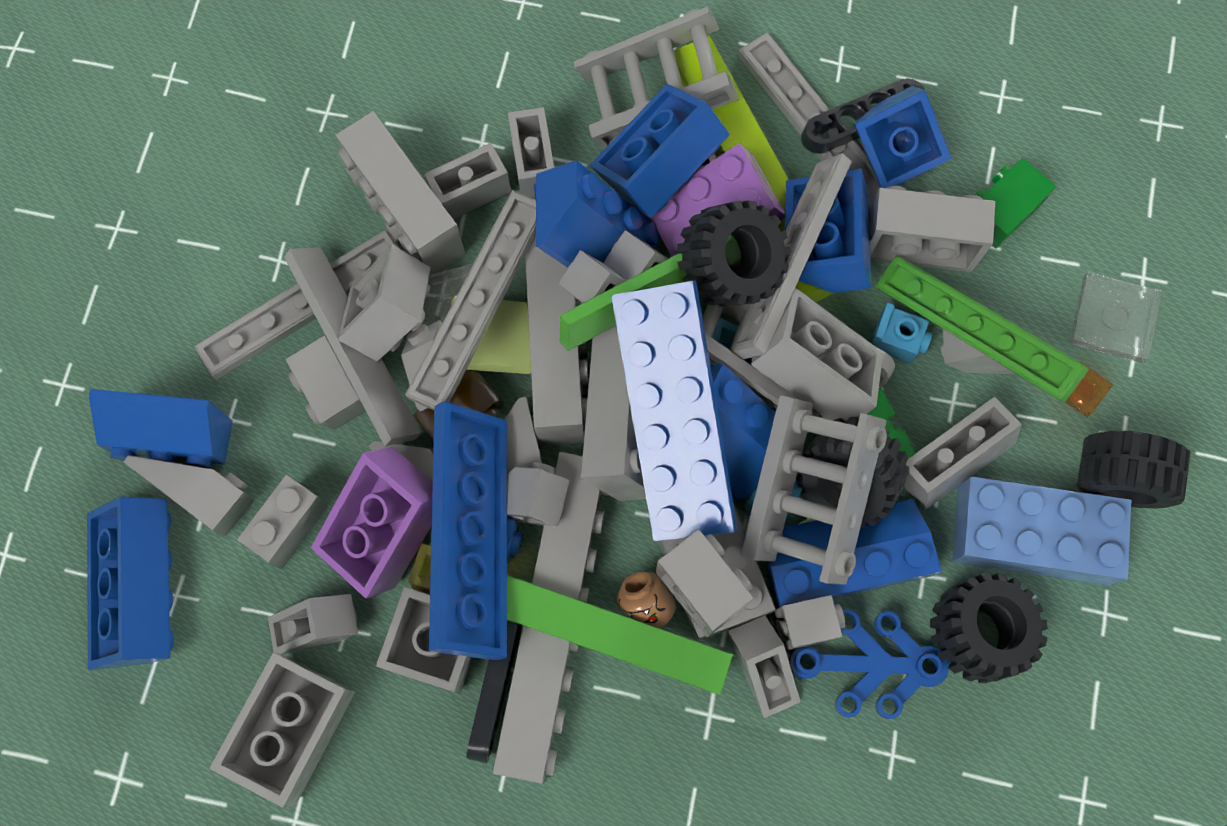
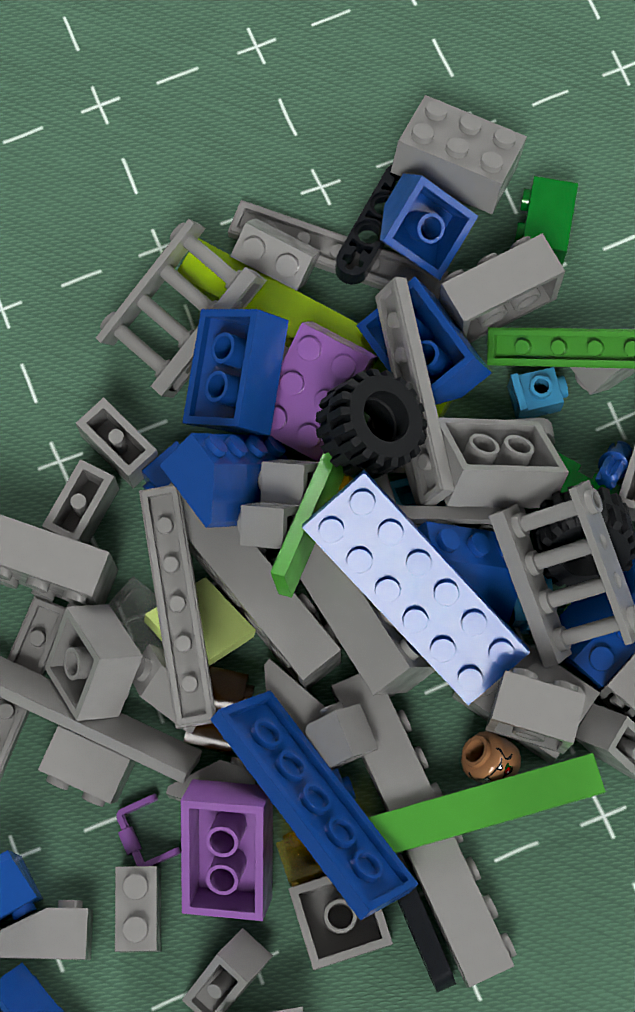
camera: 35 degrees left, 0 degrees up
none -> medium lavender piece [116,794,181,866]
none -> light grey brick [230,218,321,291]
none -> light grey brick [391,95,527,214]
none -> blue axle [595,441,632,489]

